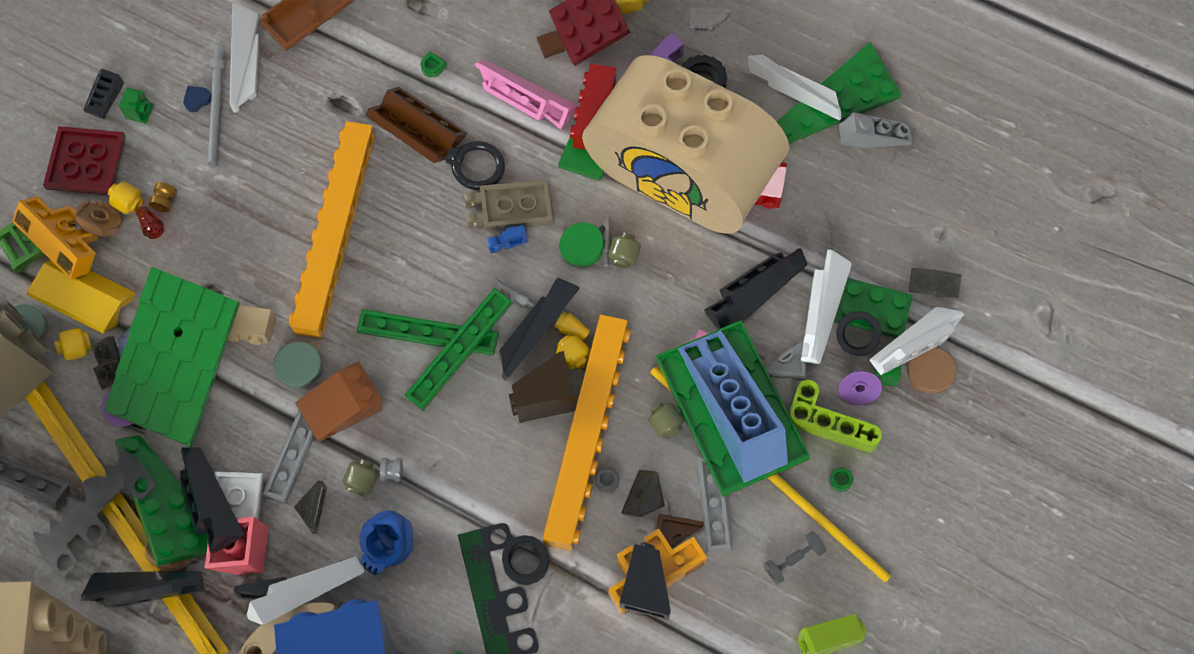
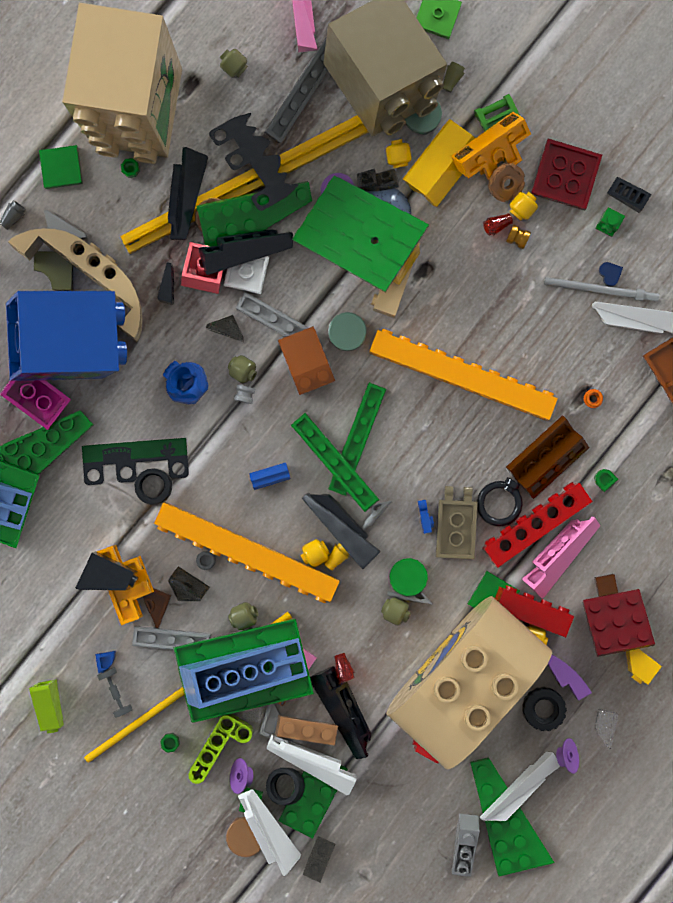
camera: 100 degrees right, 20 degrees up
white wedge [247,557,364,624] -> none
dark brown slope [509,351,575,423] -> none
none -> blue tile [95,651,116,673]
none -> blue axle [249,462,291,490]
none -> medium nougat arch [275,715,338,746]
none -> clear red cone [334,653,355,683]
none -> red brick [483,482,593,568]
none -> medium lavender piece [556,738,579,774]
none -> orange plate [583,389,603,408]

